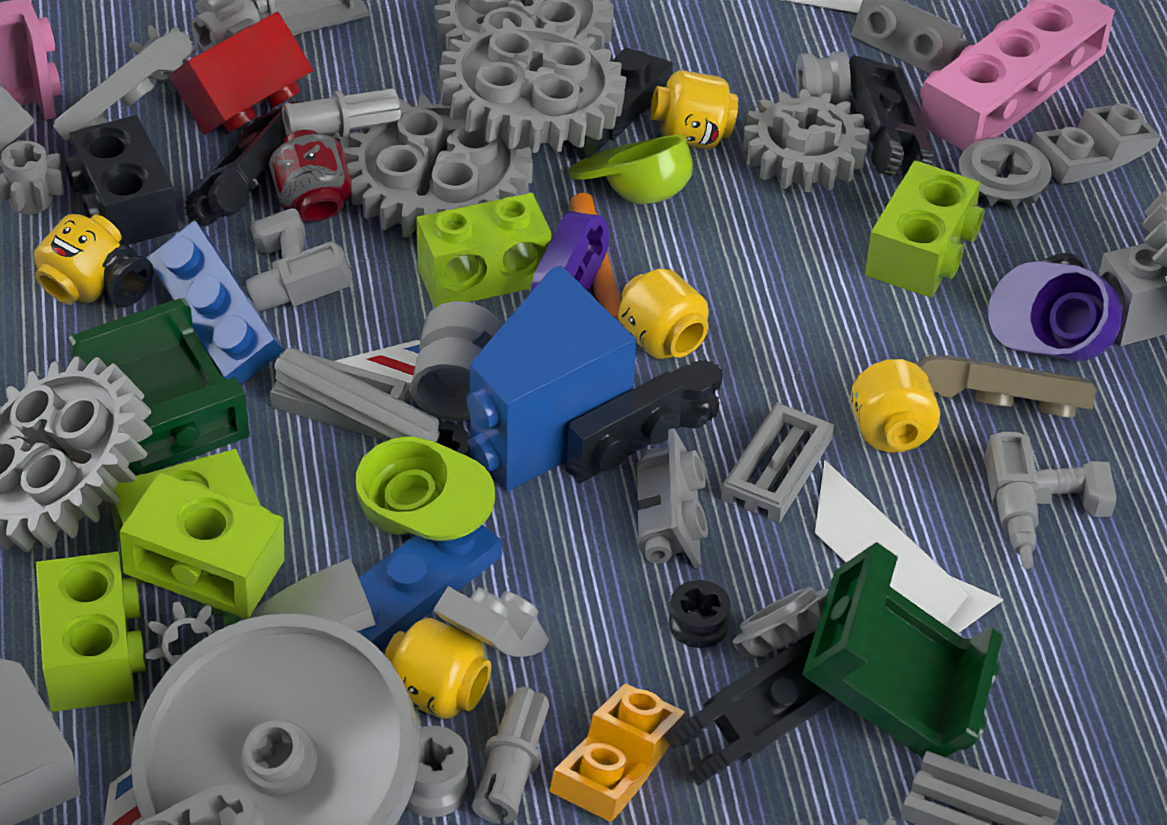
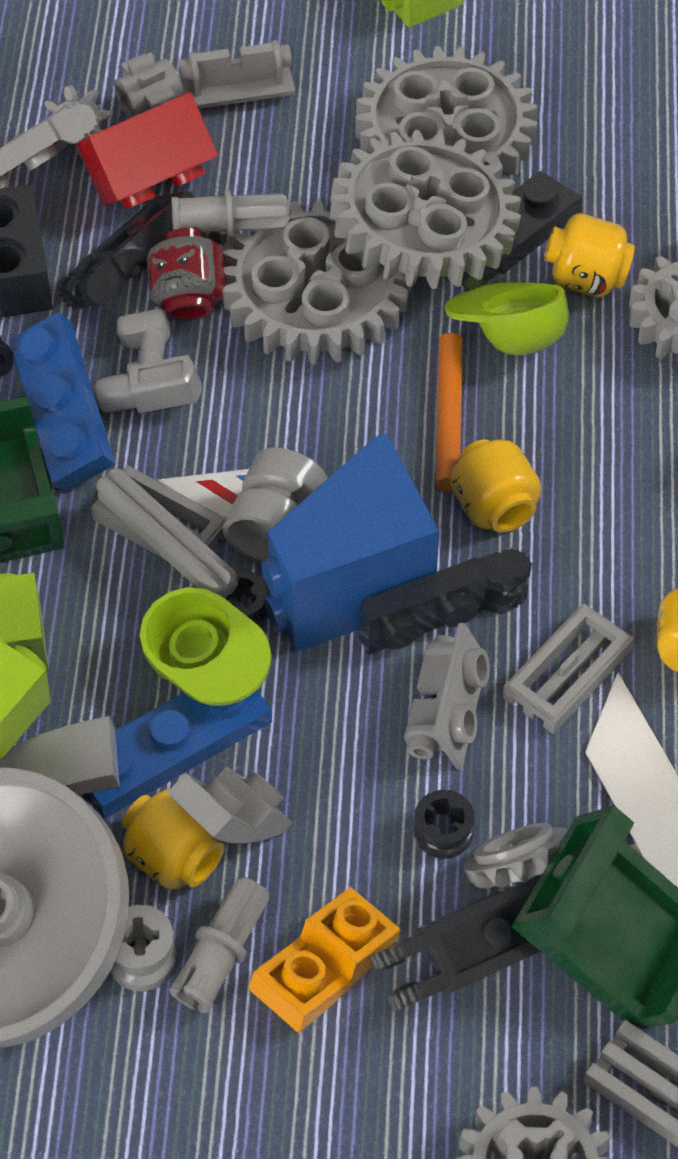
camera: 15 degrees right, 10 degrees up
lime brick [416,193,551,308] -> none
dark purple beam [531,212,609,292] -> none

